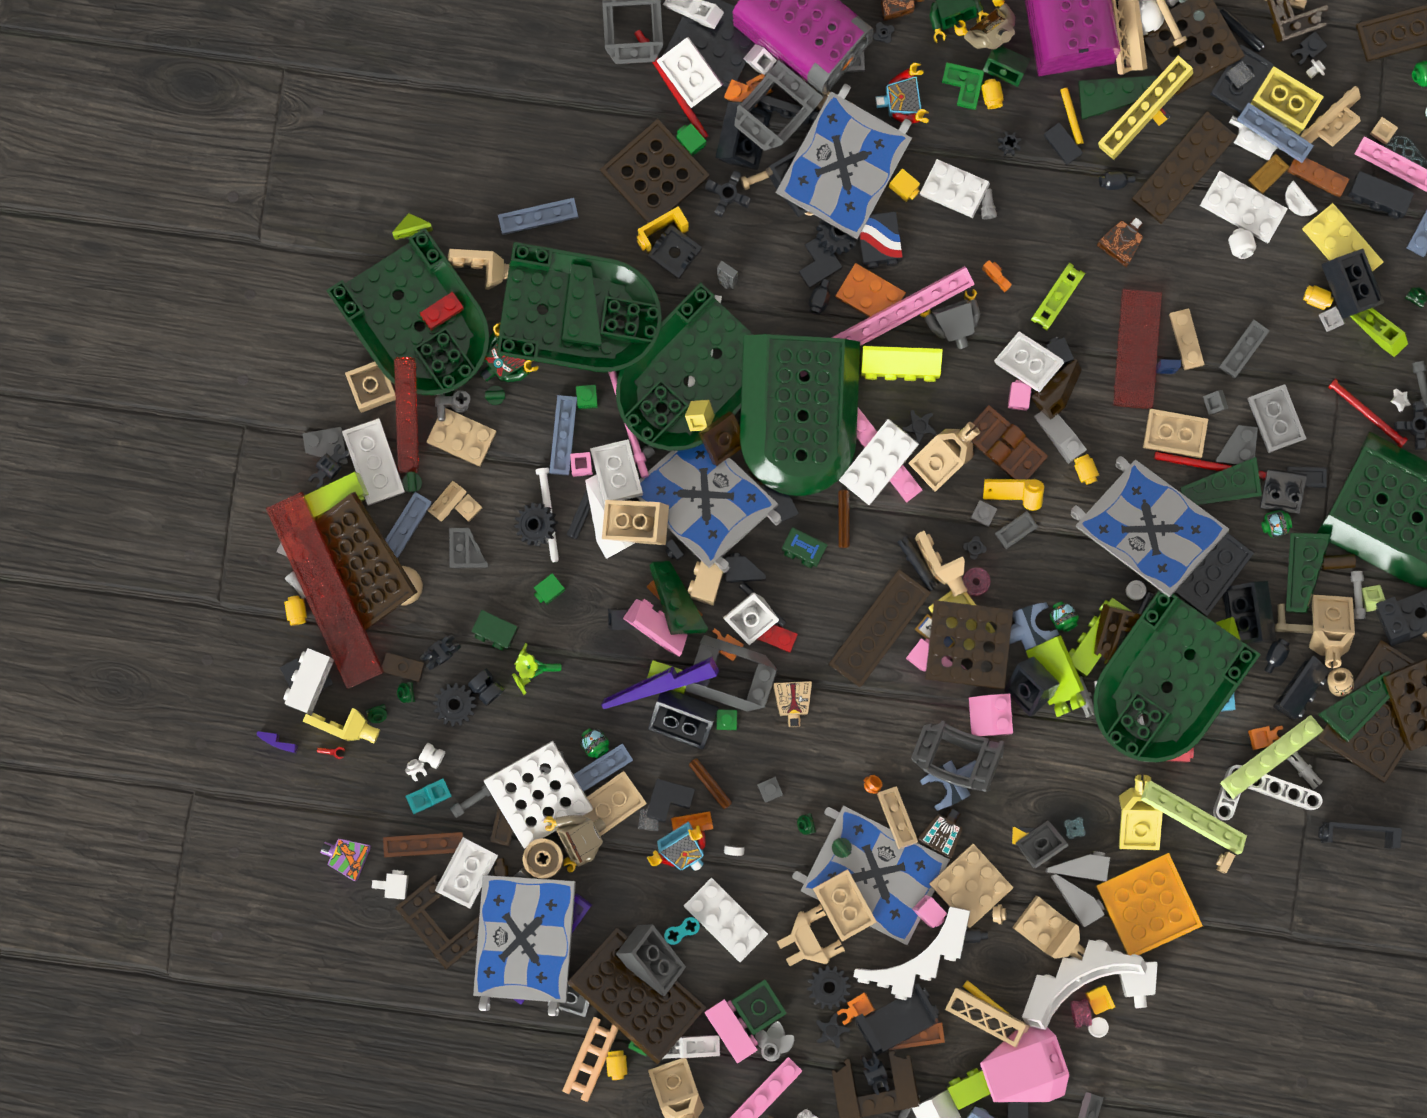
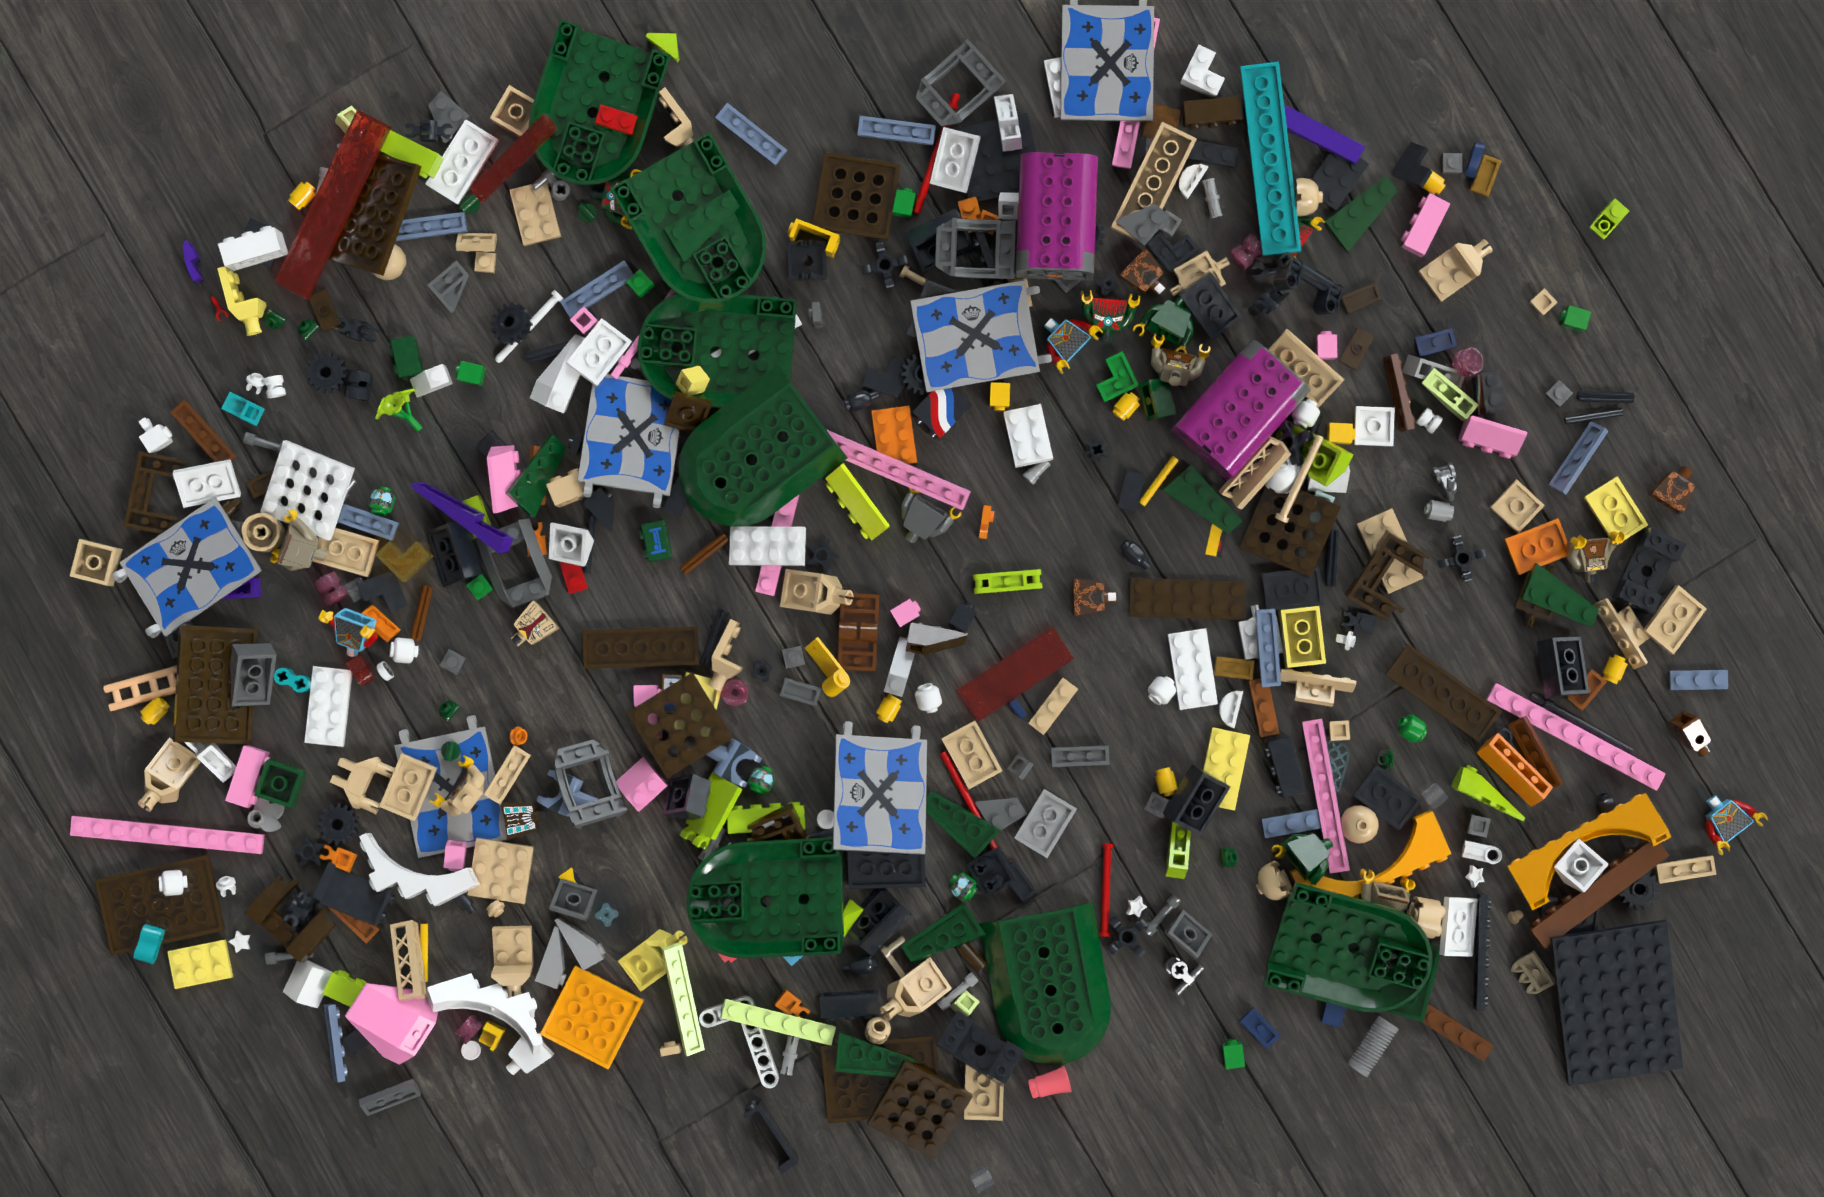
camera: 50 degrees right, 5 degrees up
torso [320,839,371,881] -> none
tan slope [602,500,669,545] -> none
white plate [994,332,1064,392] -> none
light yellow brick [1098,56,1193,160] -> none
clear tile [1226,61,1254,89] -> none
none -> tan brick [70,539,123,586]
none -> clear pink wheel [314,571,349,607]
none -> yellowish green slope [335,105,364,135]
none -> clear red leg [345,655,375,687]
none -> clear yellow brick [376,541,434,583]
none -> white head [389,638,418,664]
none -> white slope [410,364,453,398]
none -> tan torso [429,755,485,817]
none -> sand blue plate [857,116,936,146]
none -> white head [915,683,942,713]
none -> torso [1081,290,1140,343]

